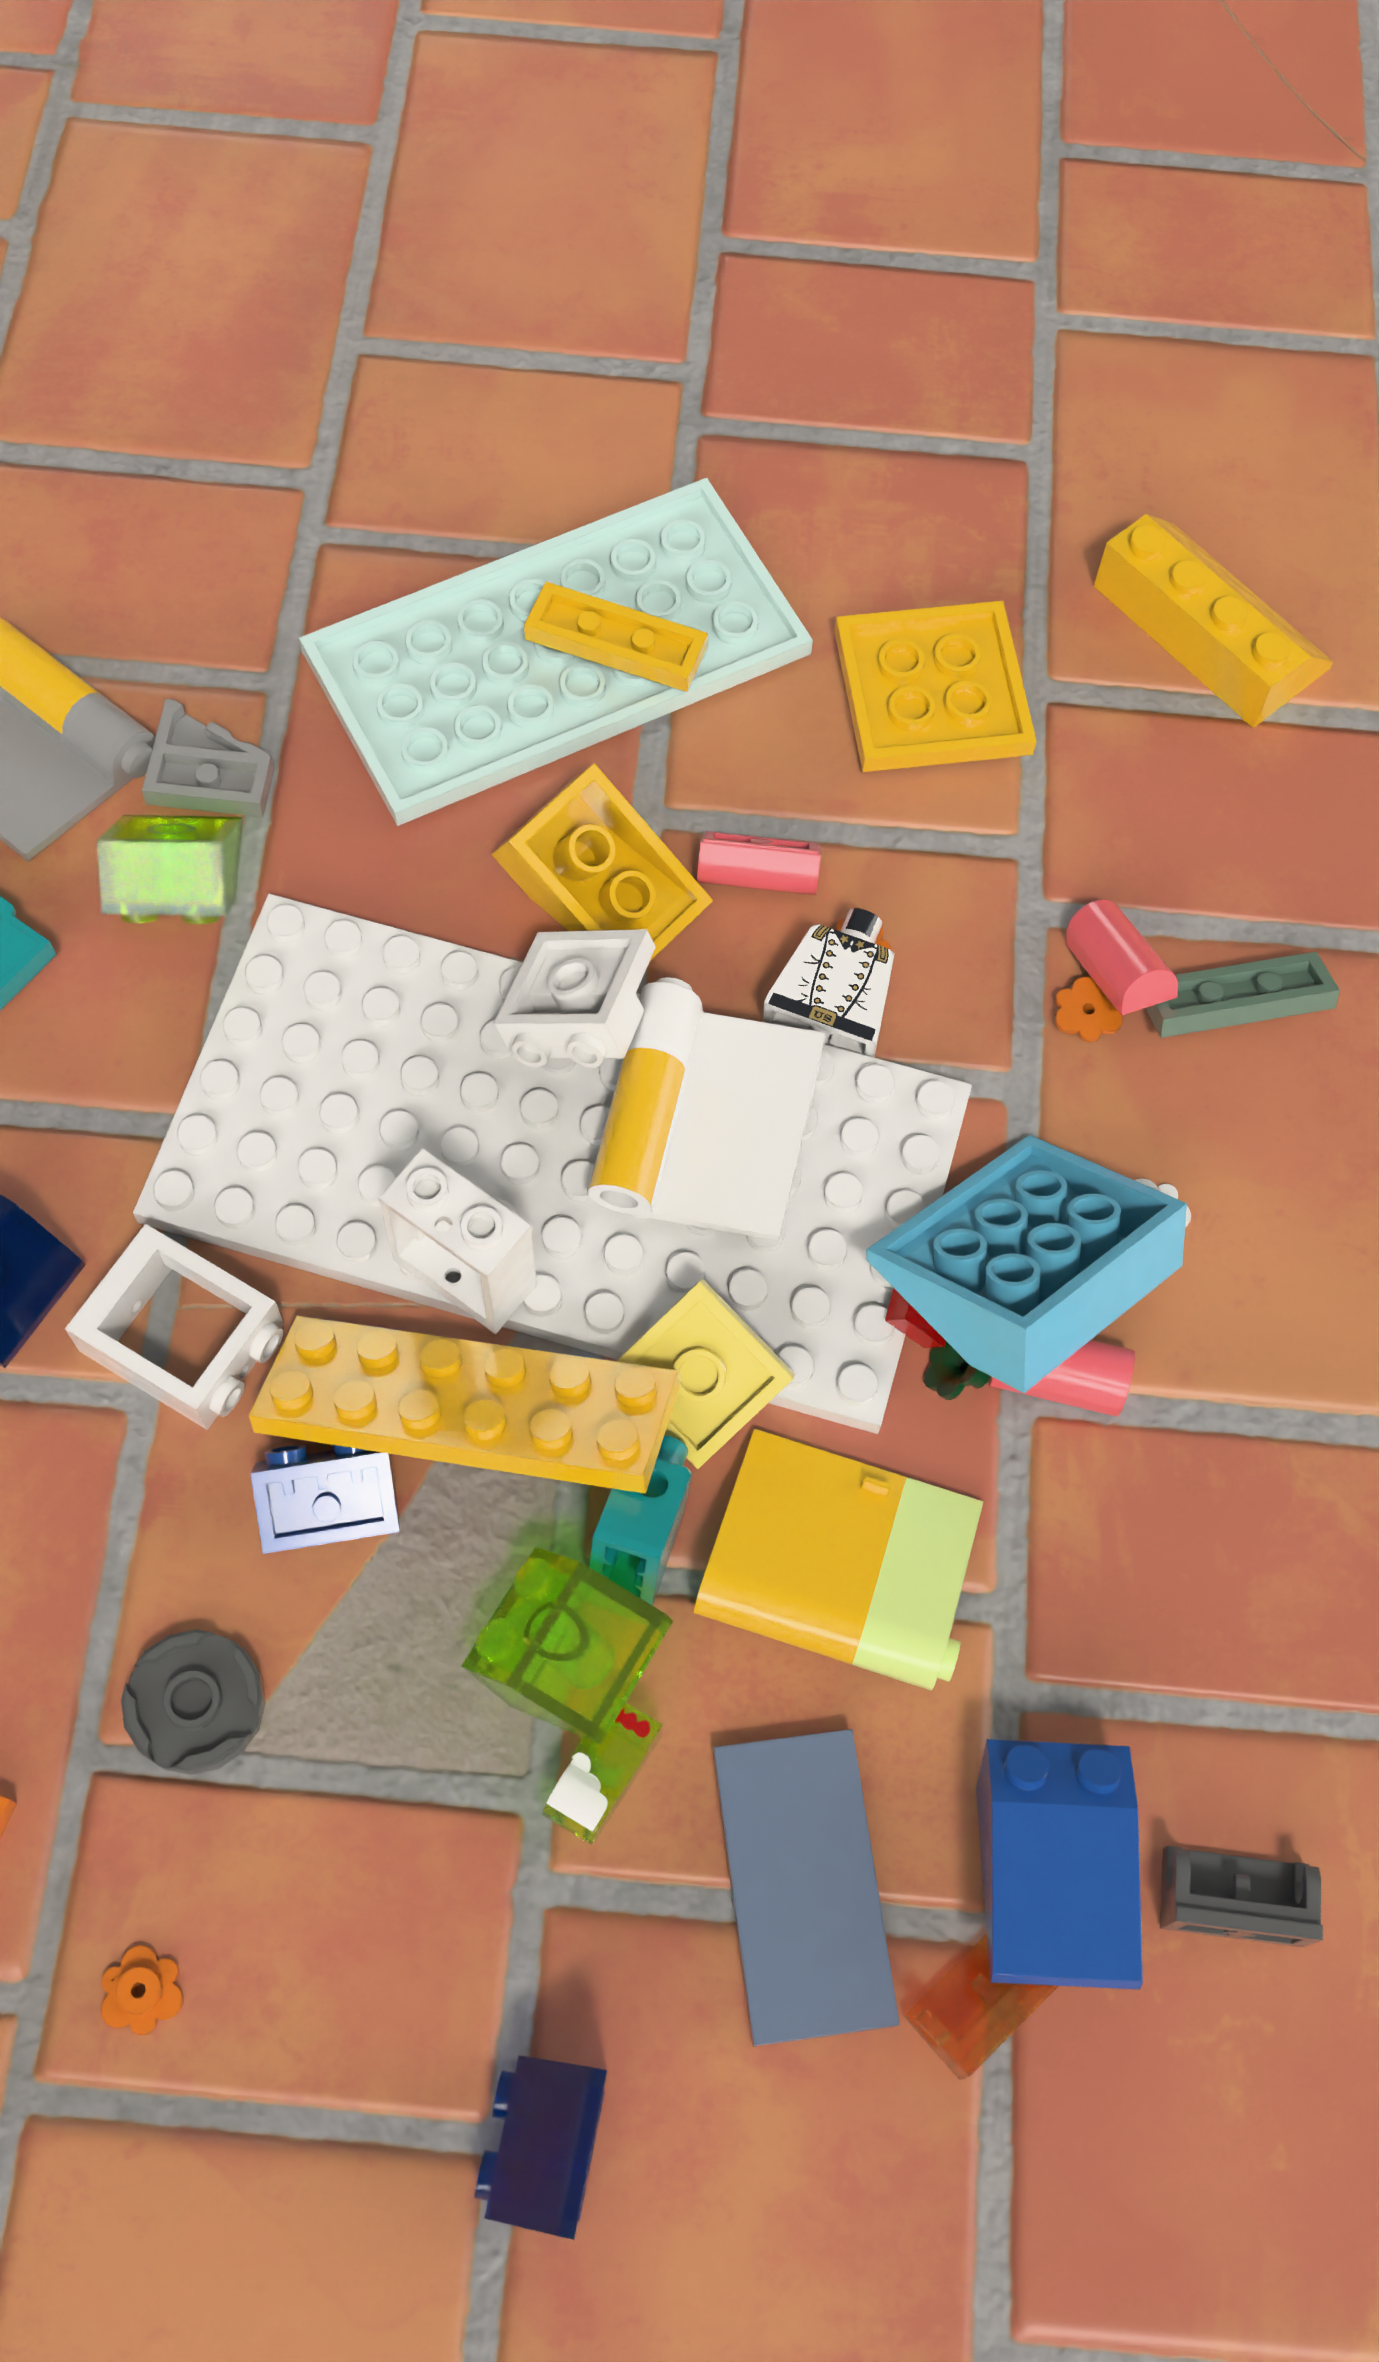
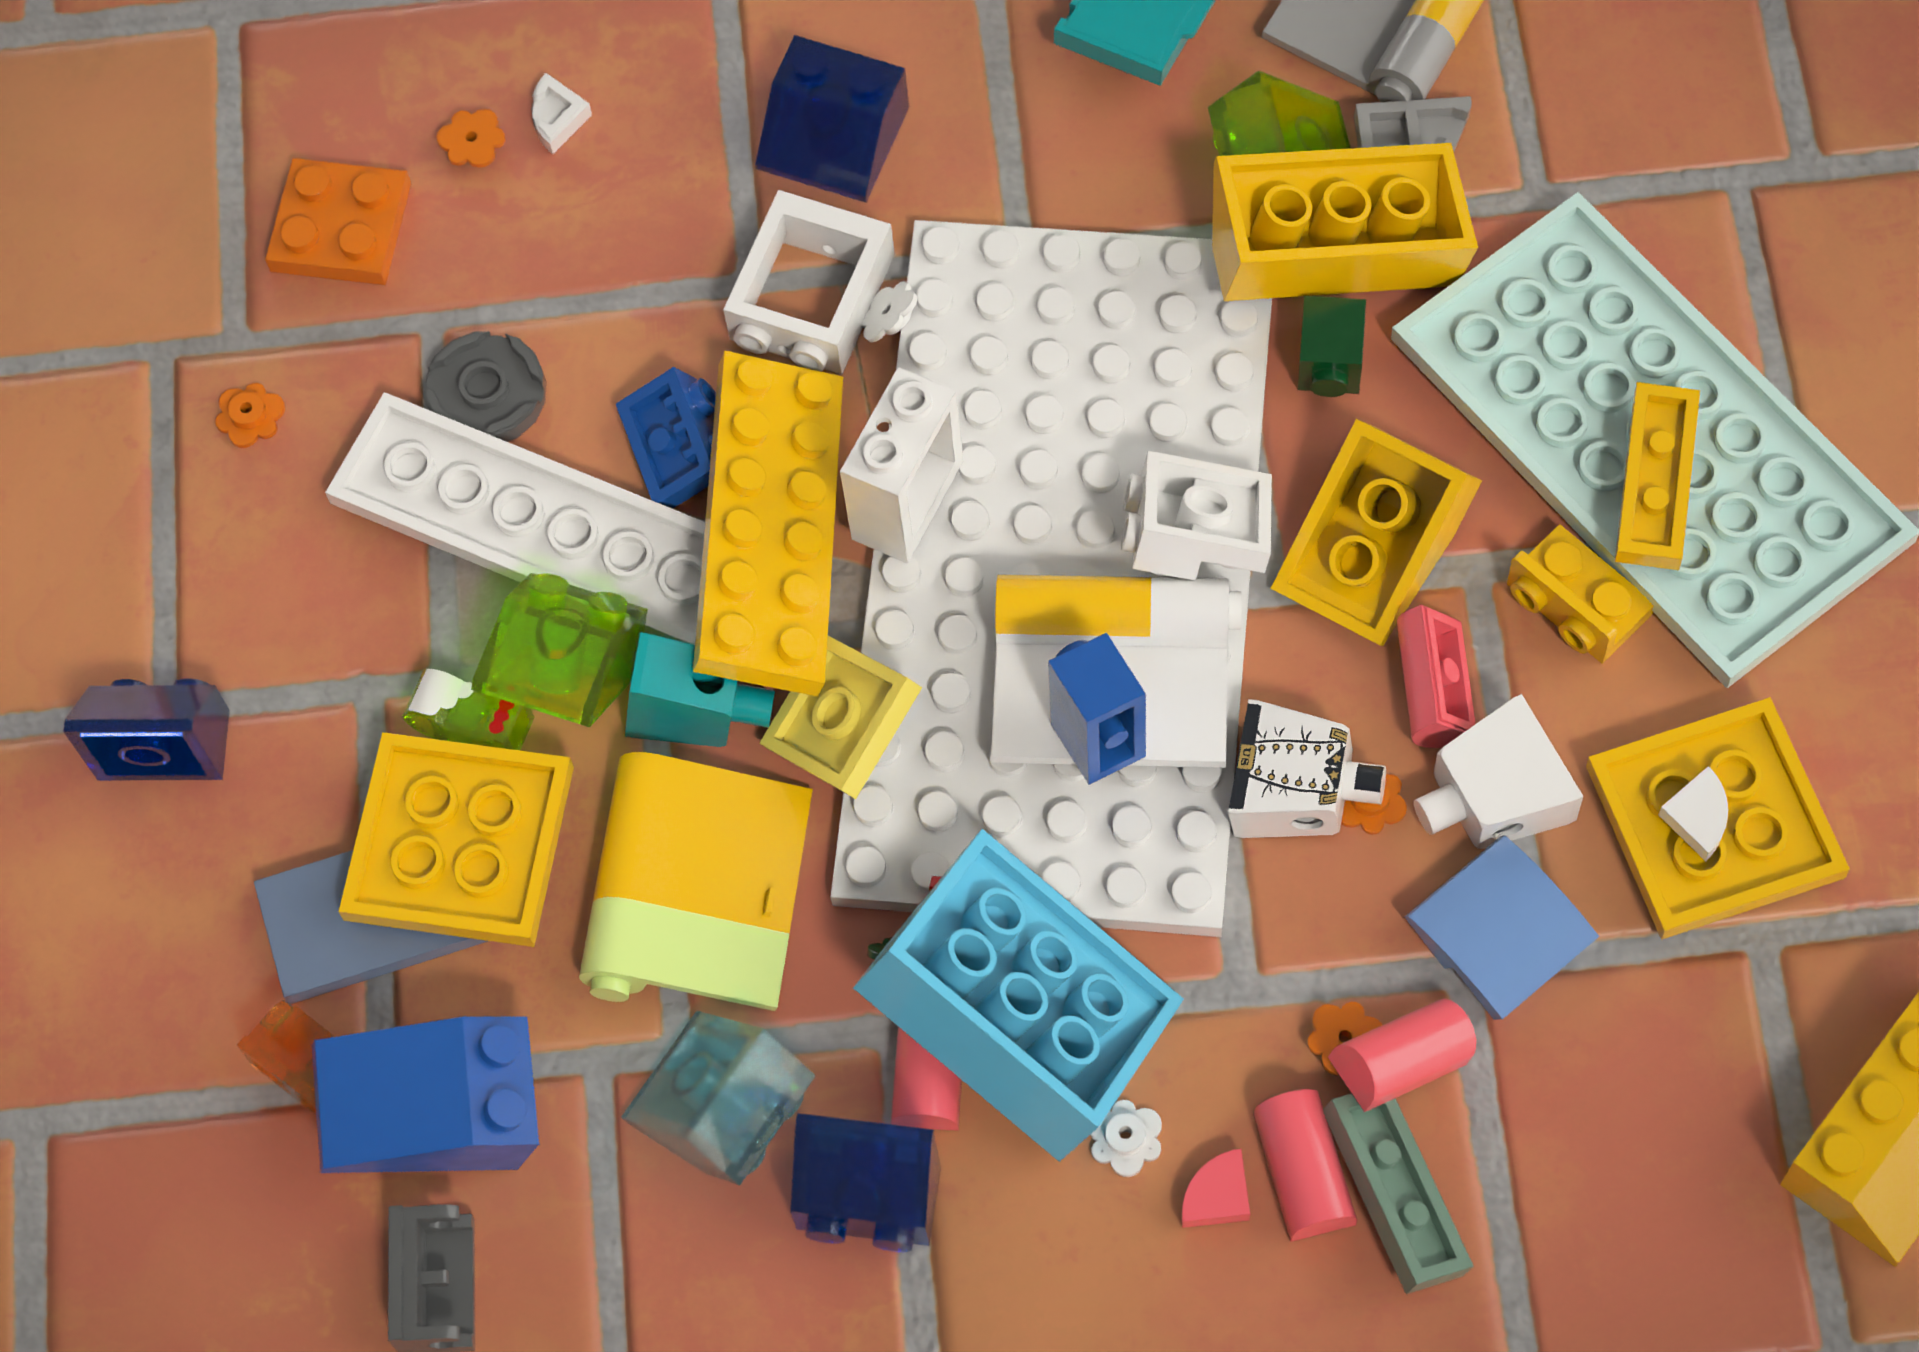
camera: 90 degrees right, 0 degrees up
none -> white plate [325,392,705,645]
none -> yellow plate [338,732,574,947]
none -> clear light blue slope [621,1010,816,1185]
none -> clear blue slope [791,1113,941,1252]
none -> white plant [861,281,917,343]
none -> blue brick [1048,632,1146,785]
none -> coral tile [1182,1149,1250,1228]
none -> yellow slope [1212,143,1478,301]
none -> coral brick [1254,1089,1357,1242]
none -> dark green brick [1298,296,1366,397]
none -> medium blue slope [1405,835,1599,1020]
none -> white torso [1413,694,1583,849]
none -> yellow bracket [1507,524,1654,664]
none -> white tile [1659,766,1728,861]

